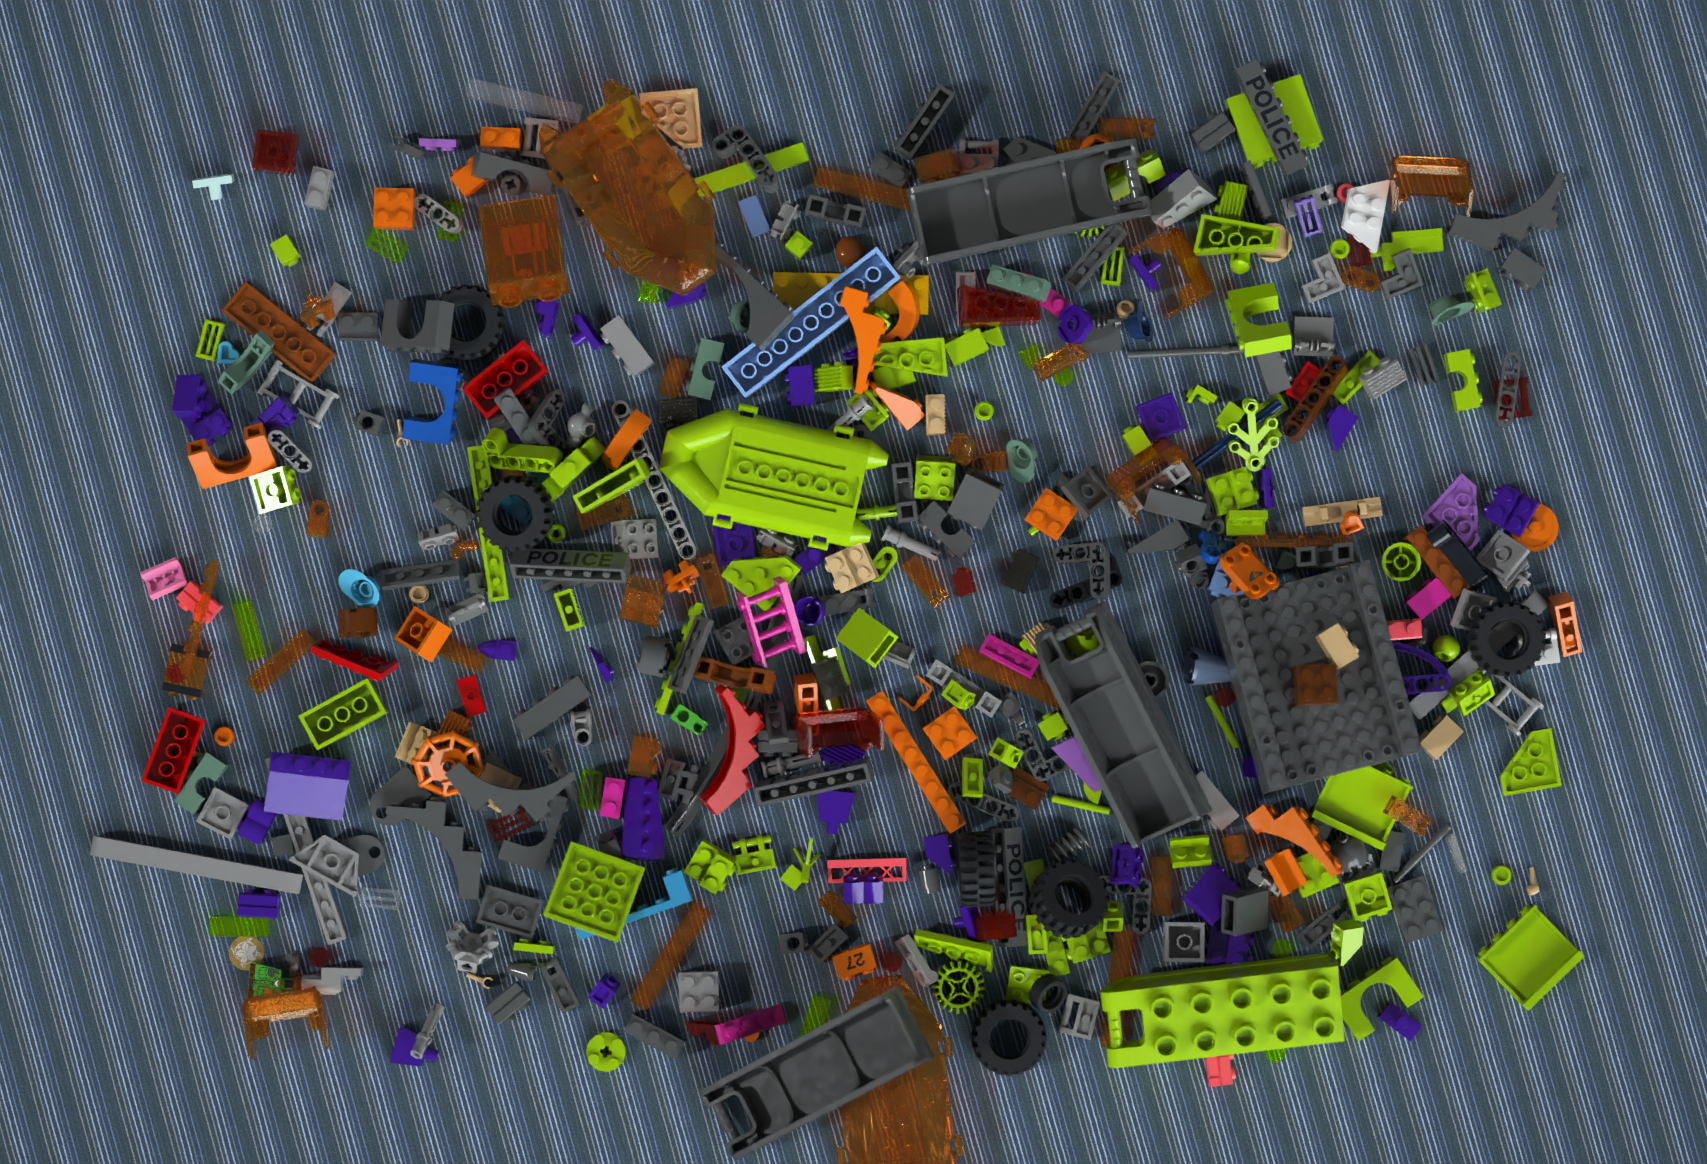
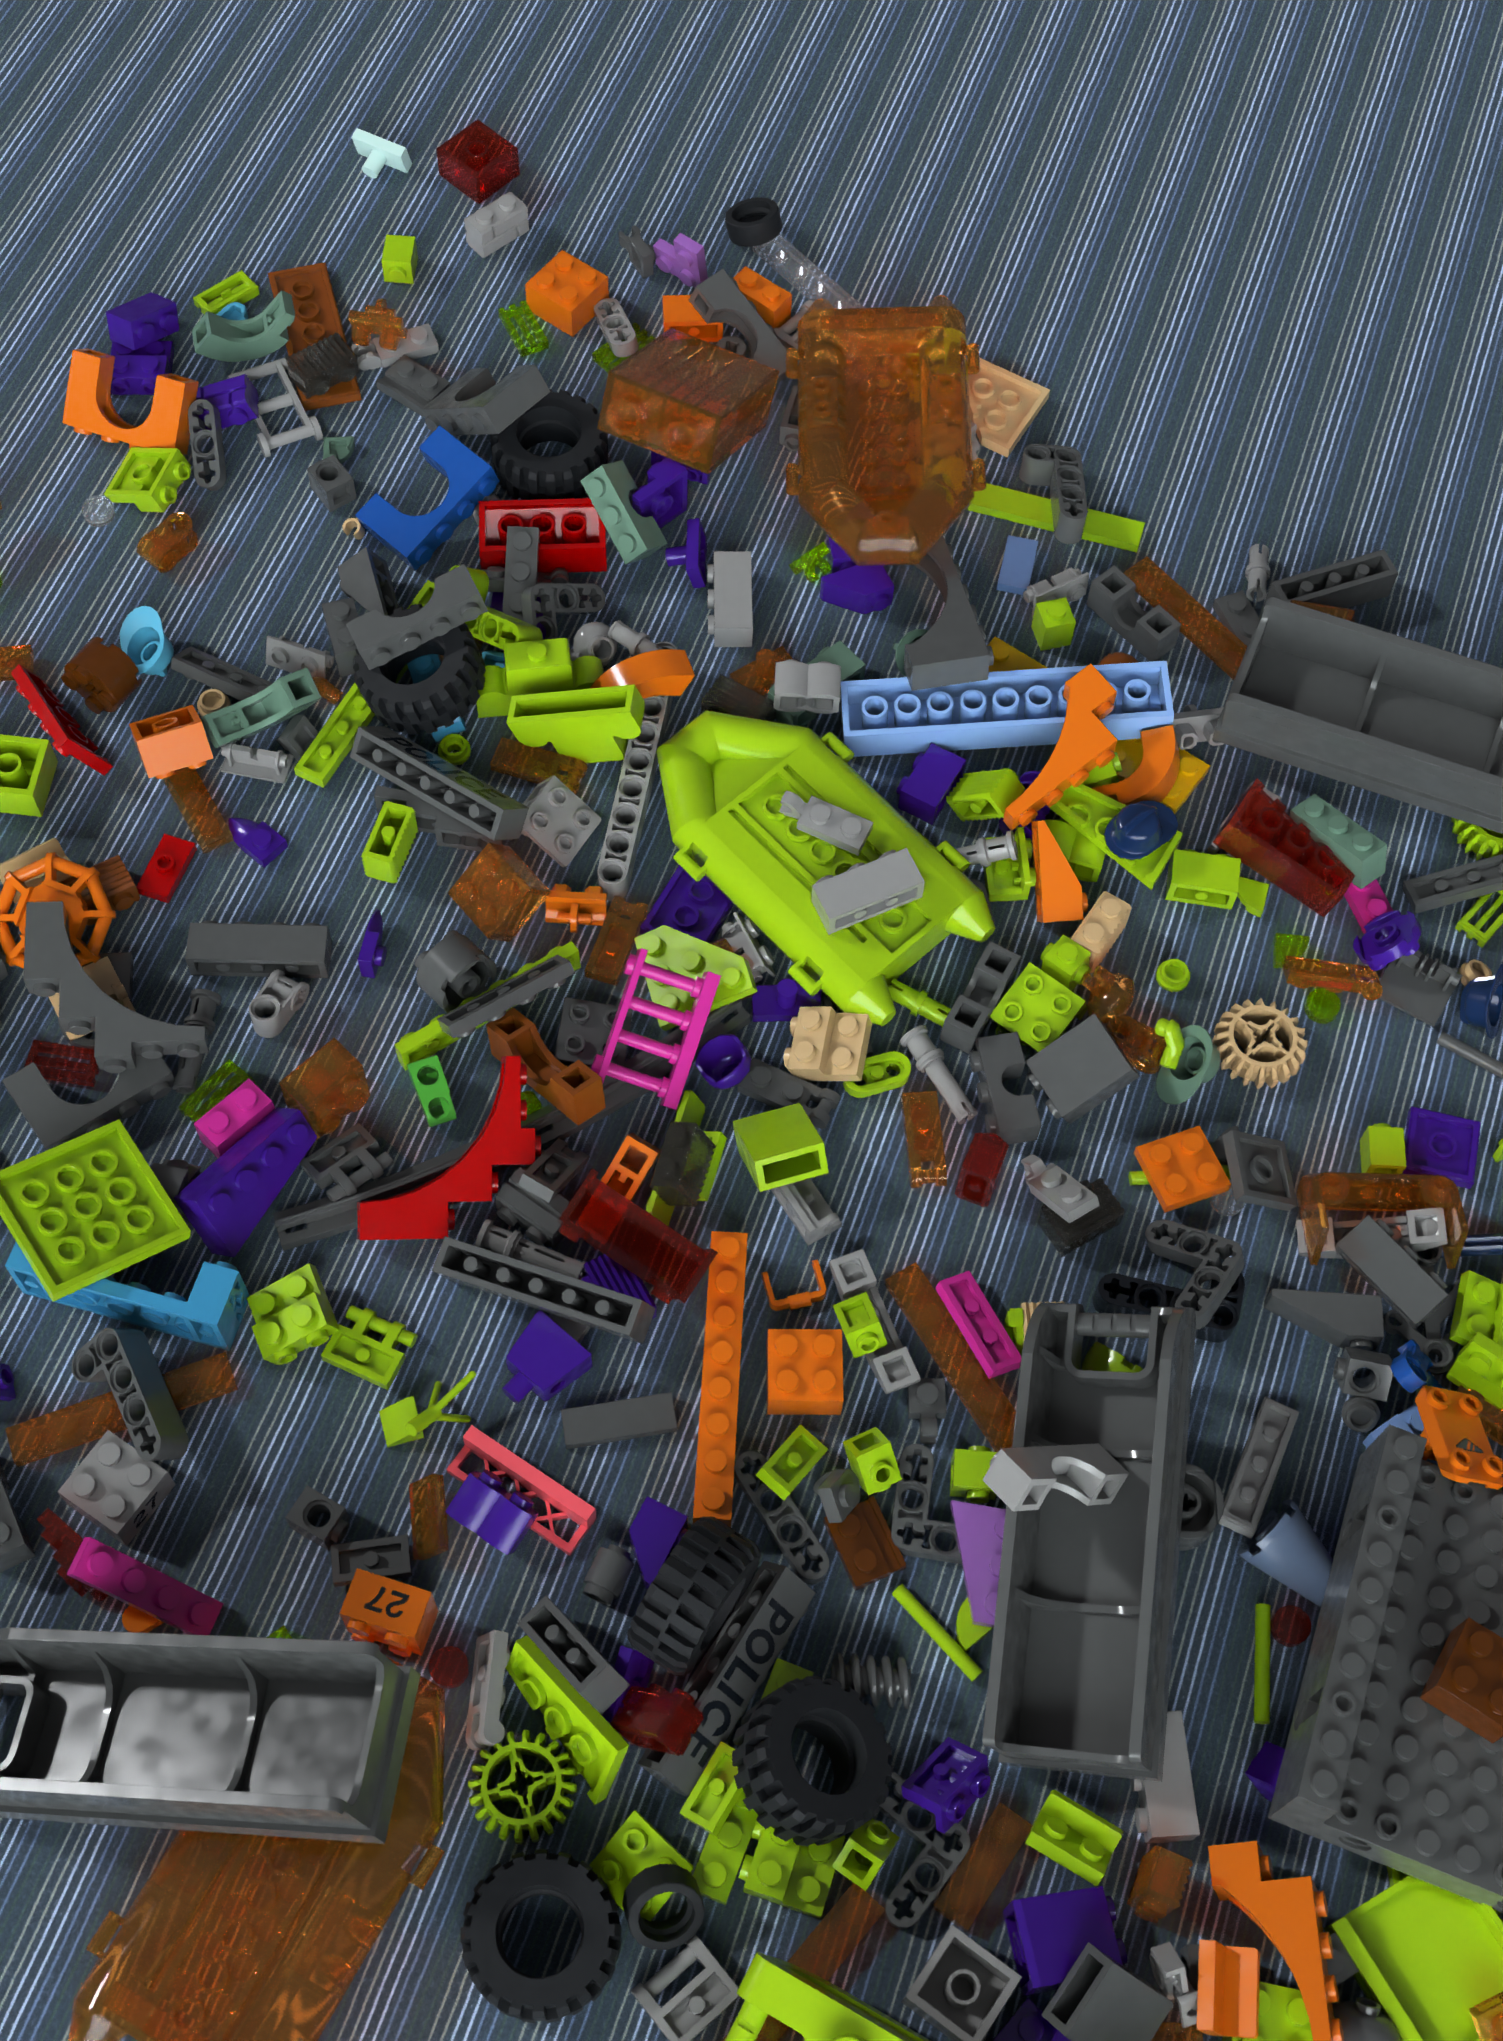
camera: 35 degrees right, 25 degrees down
none -> dark grey beam [71,1328,188,1461]
none -> sand green arch [201,667,322,749]
none -> clear smoke brick [286,332,360,399]
none -> sand green tile [323,436,355,464]
none -> dark grey slope [337,547,399,616]
none -> dark grey arch [345,564,488,670]
none -> dark grey brick [517,1595,630,1715]
none -> dark grey tile [561,1392,678,1449]
none -> sand green arch [580,460,668,565]
none -> light grey pin [608,620,663,656]
none -> black tyre [725,197,782,247]
none -> light grey brick [773,659,841,714]
none -> light grey plate [779,791,873,856]
none -> light grey brick [811,848,925,935]
none -> light grey arch [983,1443,1129,1512]
none -> light grey hinge [1021,1154,1100,1223]
none -> lime brick [1040,934,1091,991]
none -> dark blue piece [1104,801,1178,860]
none -> lime arm [1155,1018,1185,1070]
none -> tan gear [1212,998,1308,1090]
none -> light grey tile [1218,1396,1299,1539]
none -> light grey pin [1245,544,1270,602]

